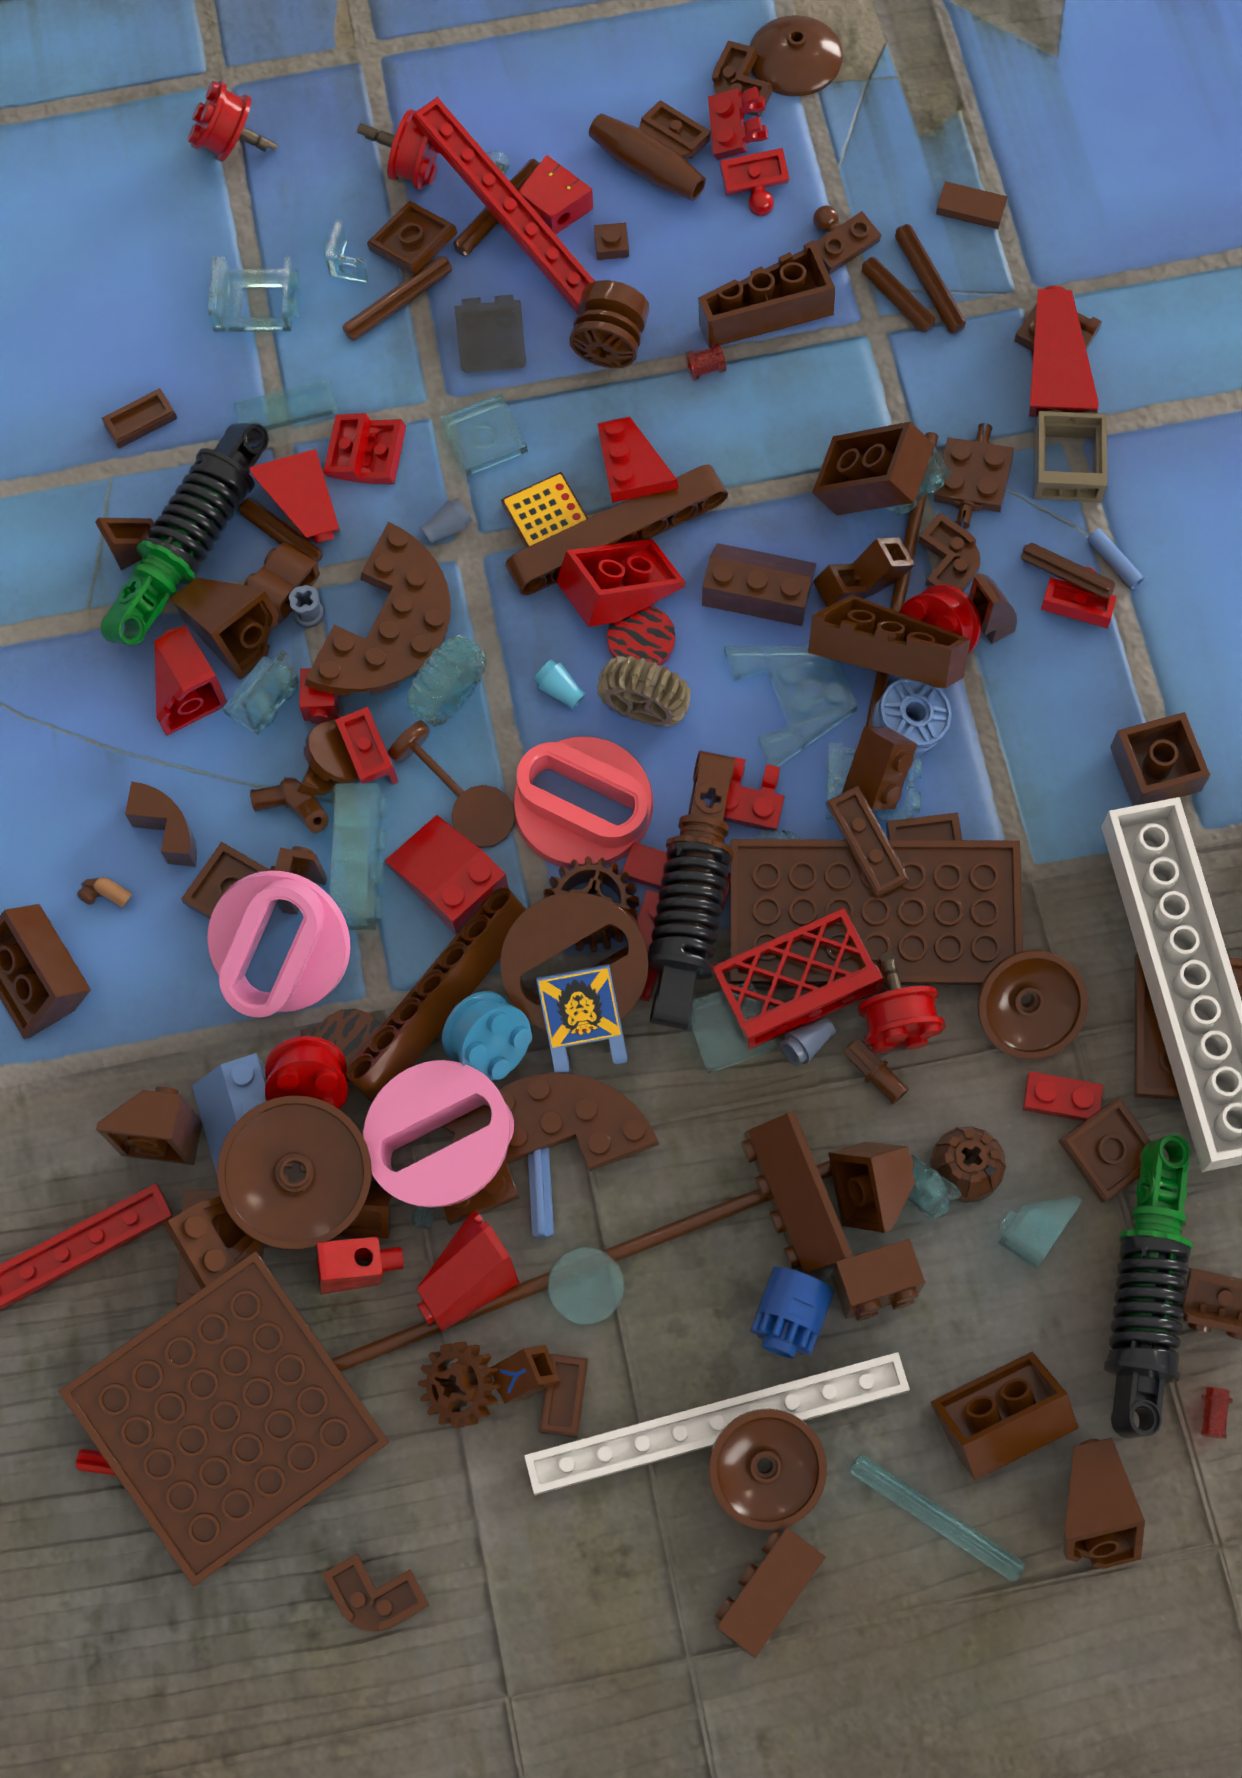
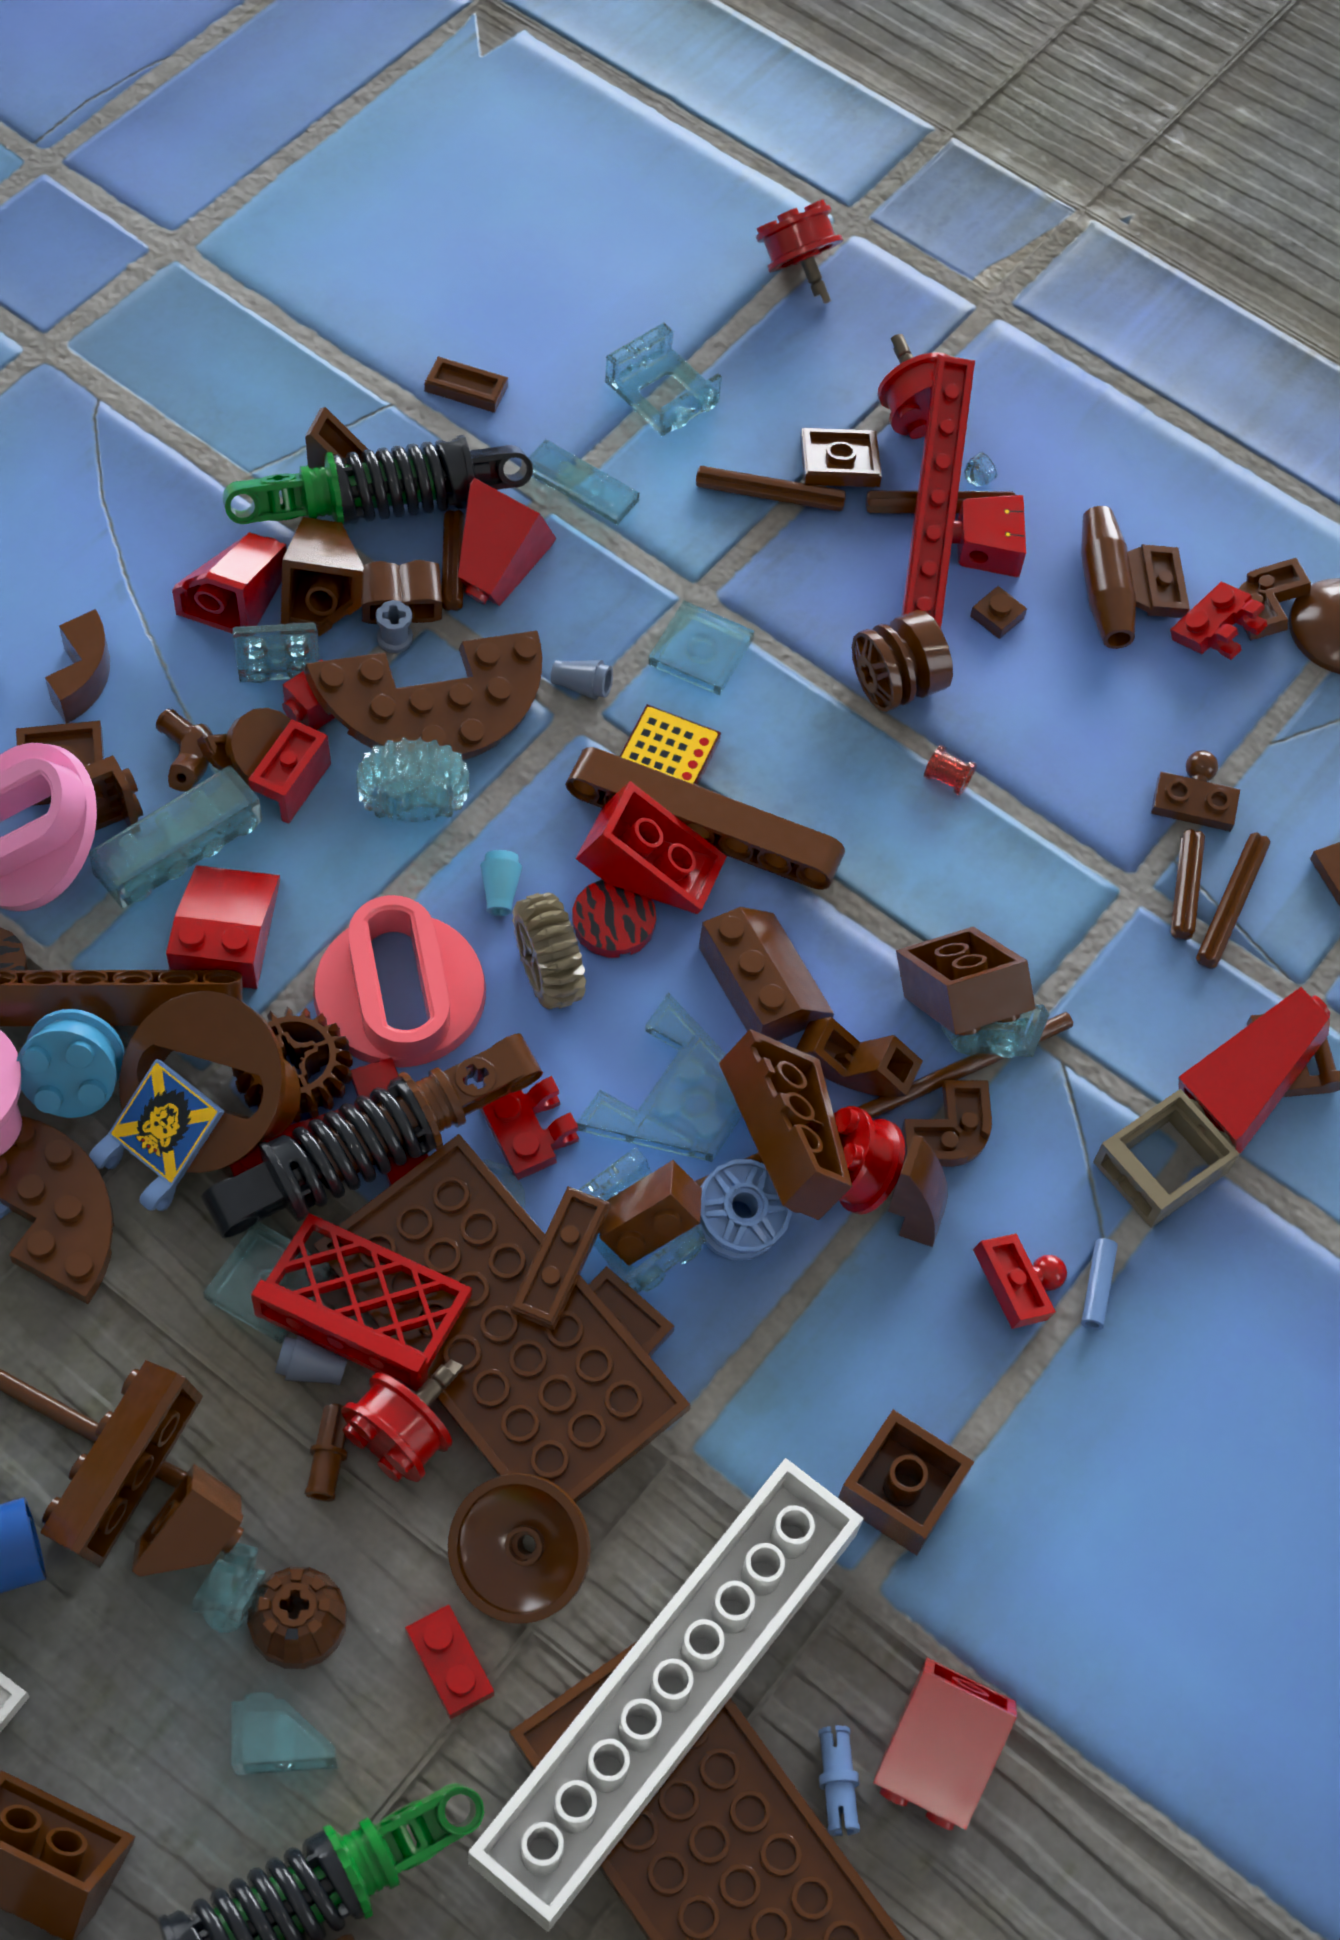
camera: 40 degrees right, 10 degrees down
red slope [323,413,406,484] -> none
clear light blue bracket [324,221,368,282] -> none
reddish brown piece [388,720,515,848] -> none
clear smoke bracket [454,295,526,373] -> none
red wing [597,417,679,503] -> none
reddish brown wedge [698,240,835,348] -> none
red plate [719,148,790,216] -> none
reddish brown brick [831,1238,925,1321] -> none
reddish brown plate [934,423,1014,529] -> none
reddish brown axle [1021,543,1115,599] -> none
reddish brown plate [1058,1097,1151,1203] -> none

